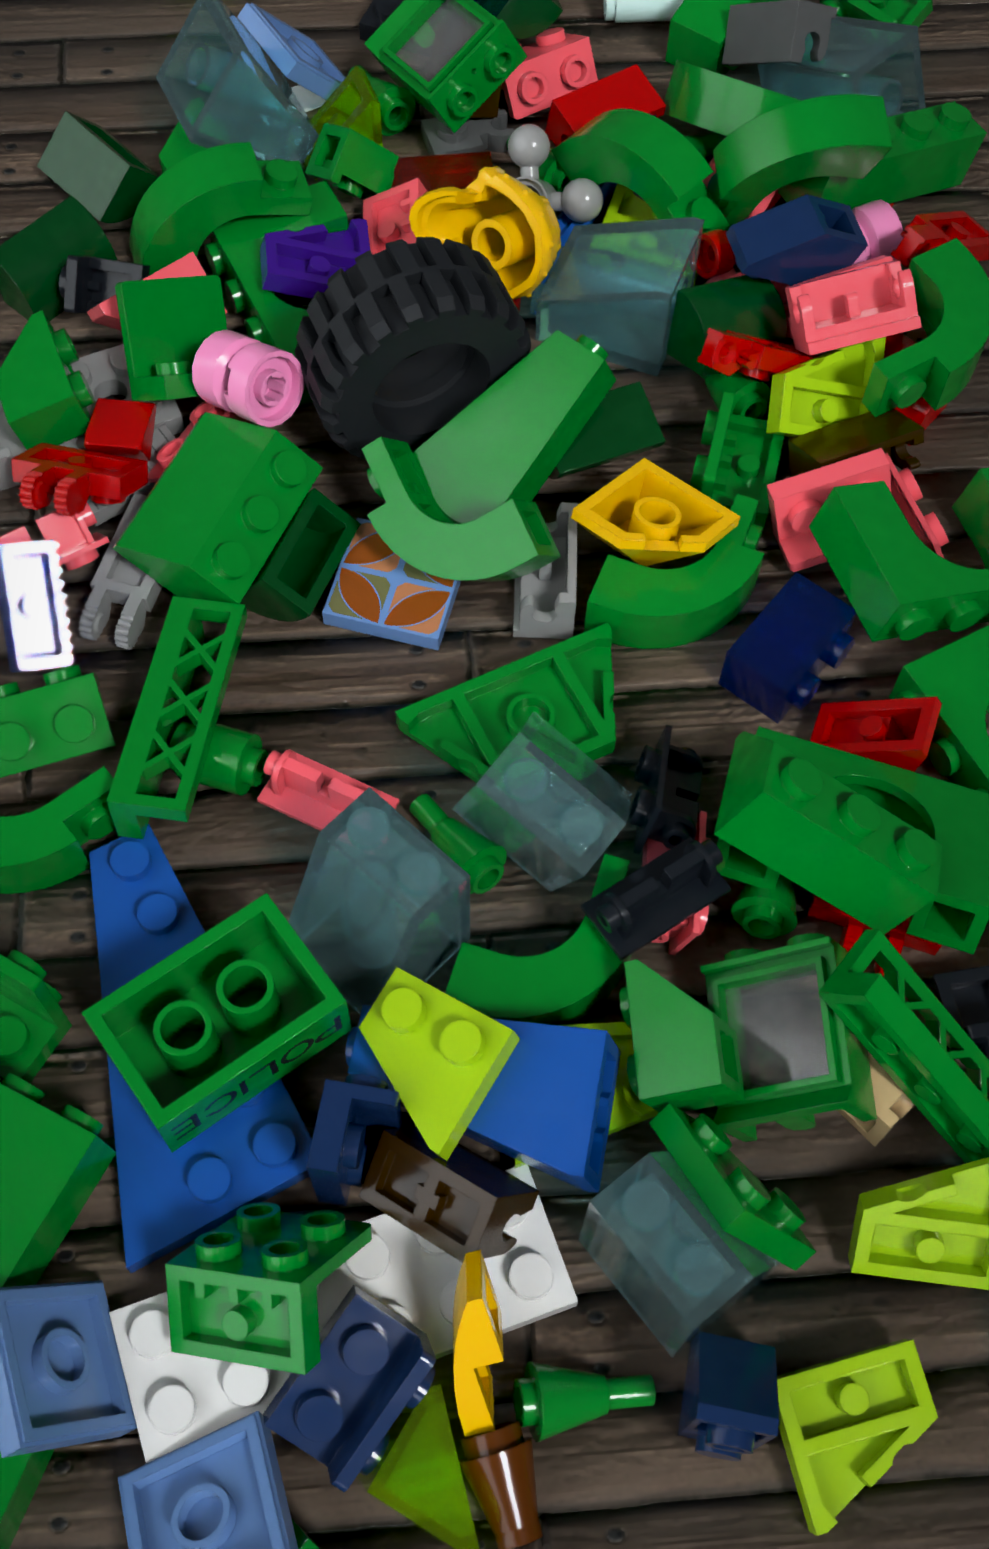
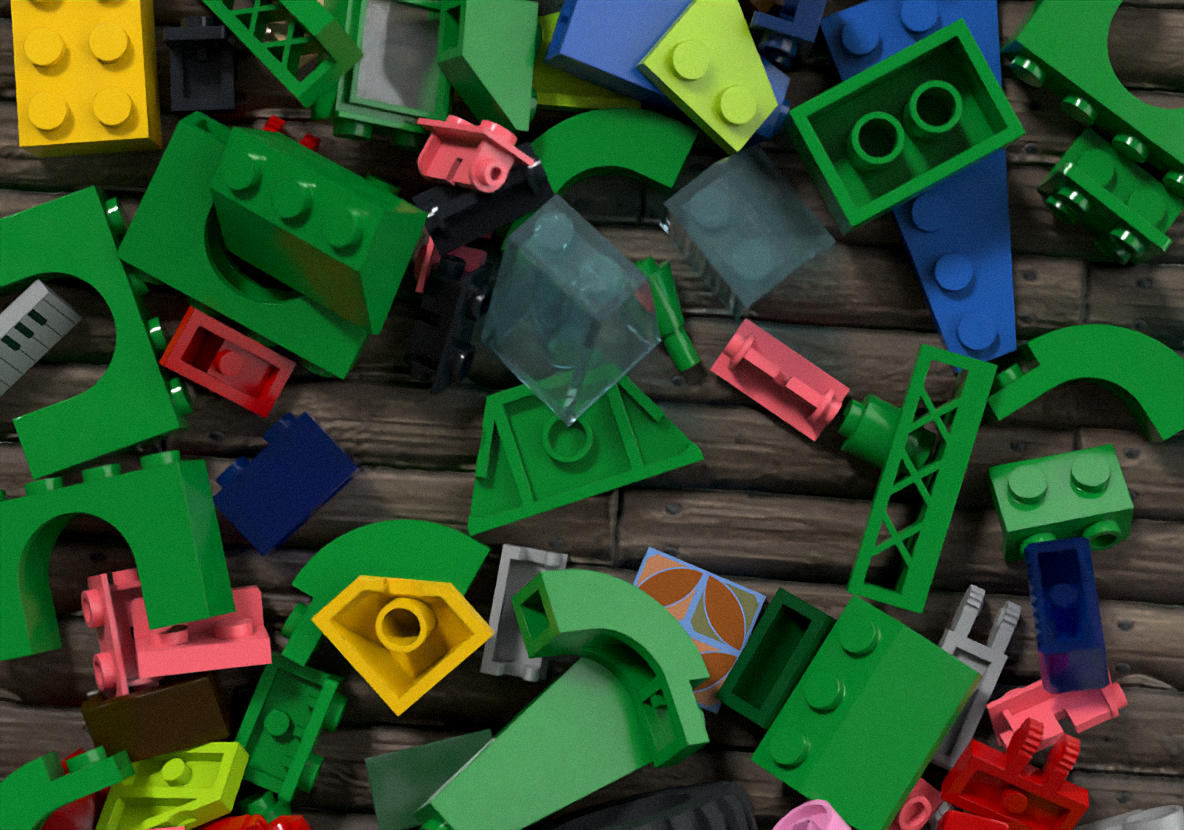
camera: 170 degrees left, 25 degrees up
none -> coral hinge [417,115,535,192]

